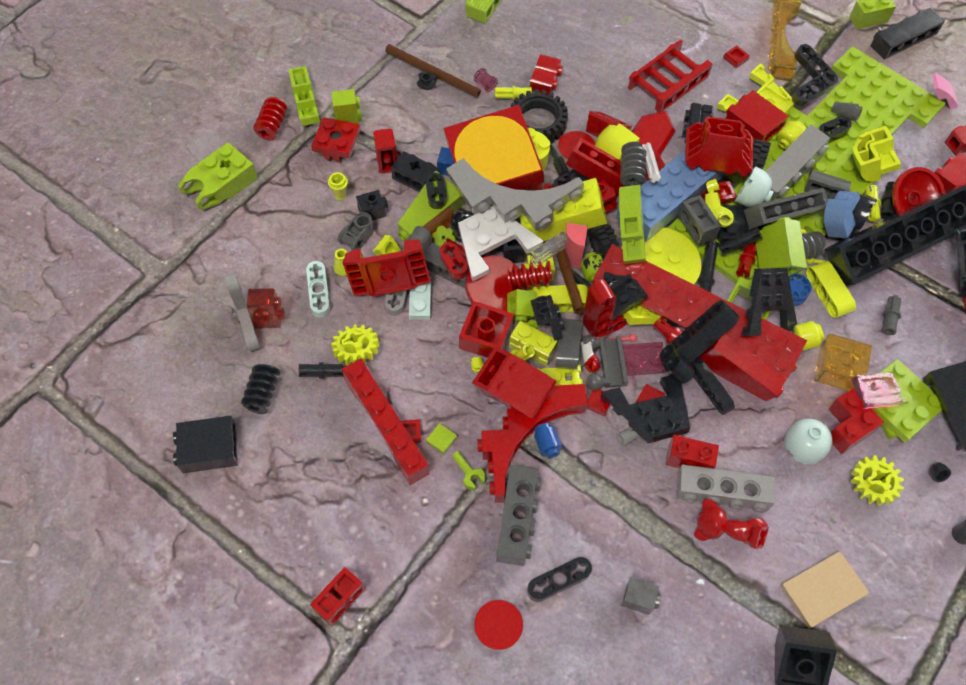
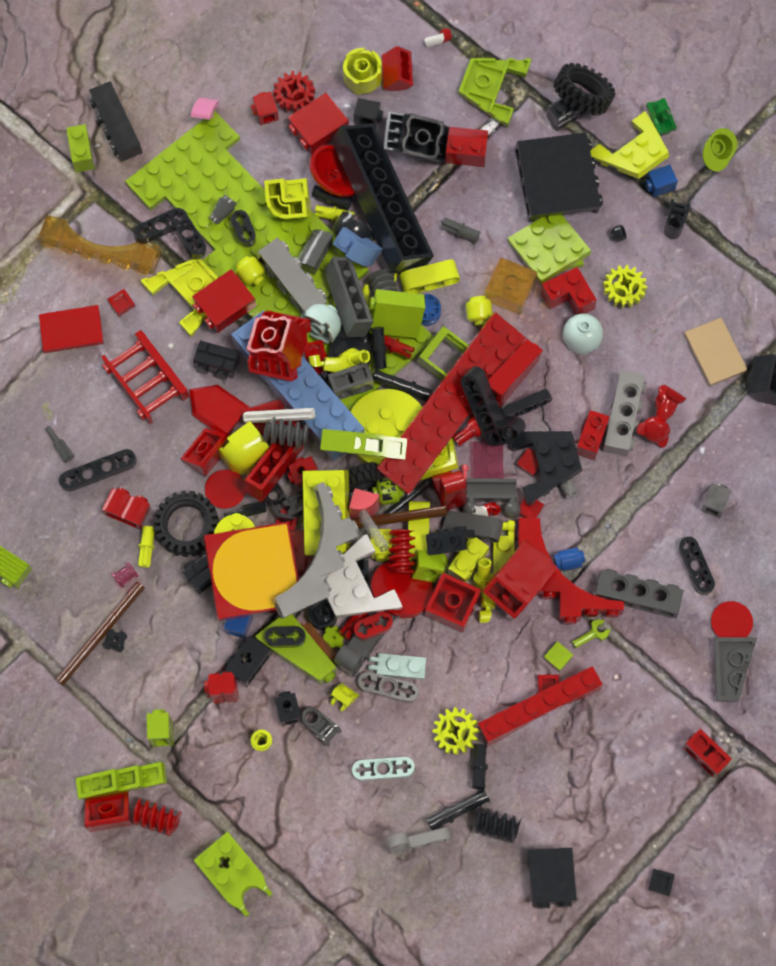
camera: 80 degrees left, 10 degrees up
clear red brick [247,288,285,329] -> none
red piece [311,117,360,162] -> none
neon yellow cone [333,249,347,276] -> none
red plate [342,239,431,296] -> none
black slope [603,272,648,321] -> none
black wing [742,267,797,336] -> none
black tyre [748,139,771,175] -> none
clear pink plate [851,372,905,409] -> none
none -> red tile [39,305,104,354]
none -> dark grey axle [45,426,75,463]
none -> black beam [59,449,137,492]
none -> red slope [85,792,133,832]
none -> black pin [426,789,490,831]
none -> black tile [648,868,675,897]
none -> dark grey wing [714,637,757,702]

